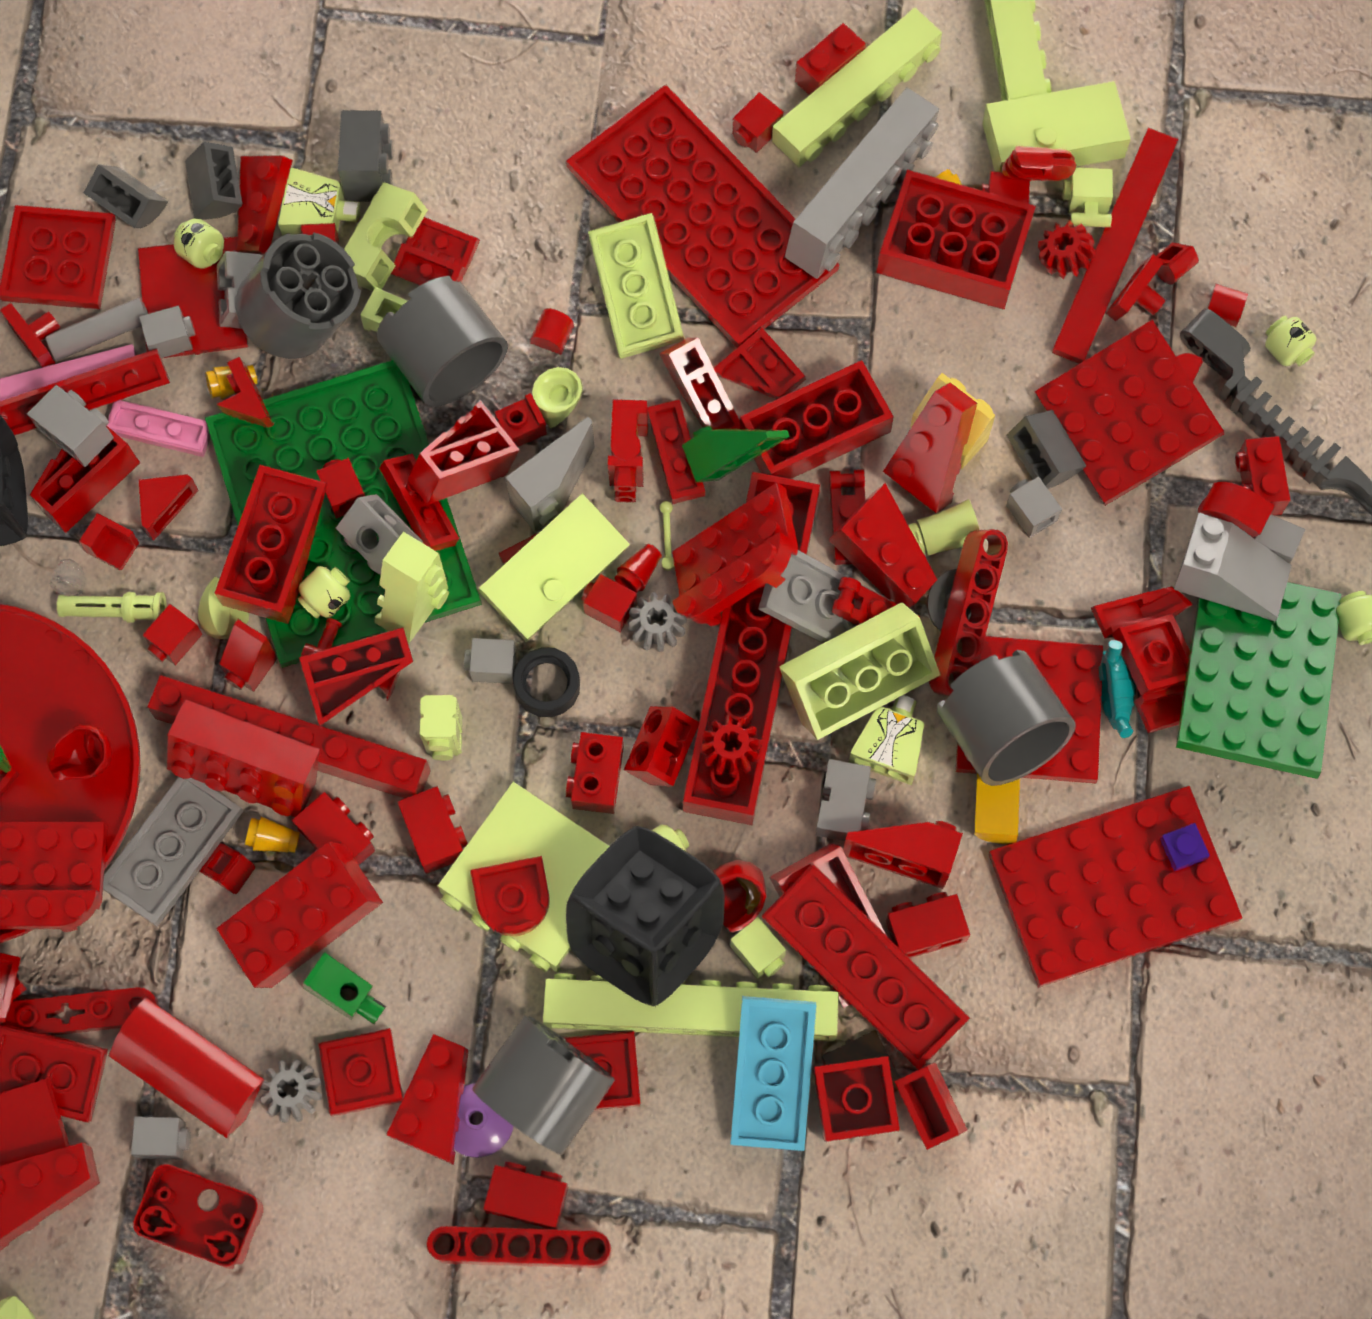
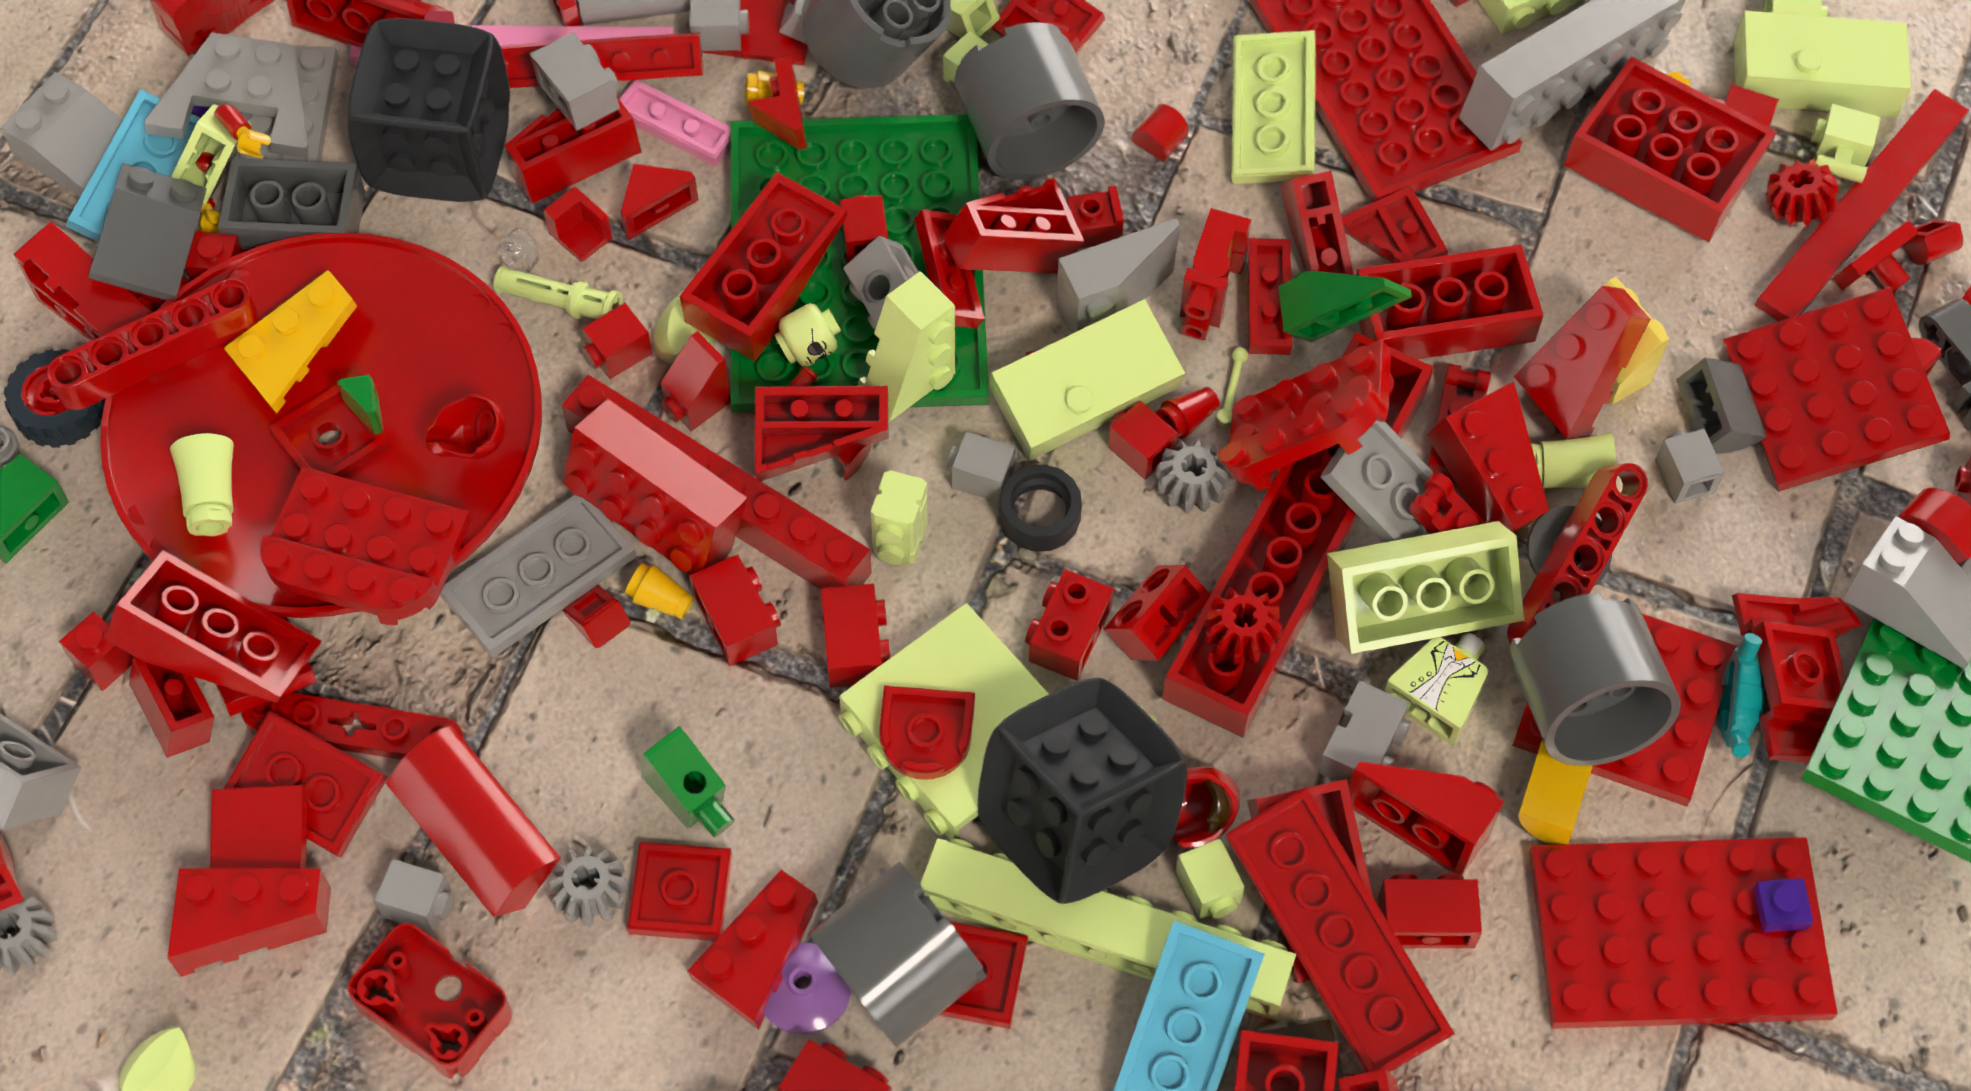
camera: 15 degrees right, 10 degrees down
red brick [216,842,383,988] -> none
yellowish green piece [532,367,583,428] -> none
red arm [1002,146,1076,181] -> none

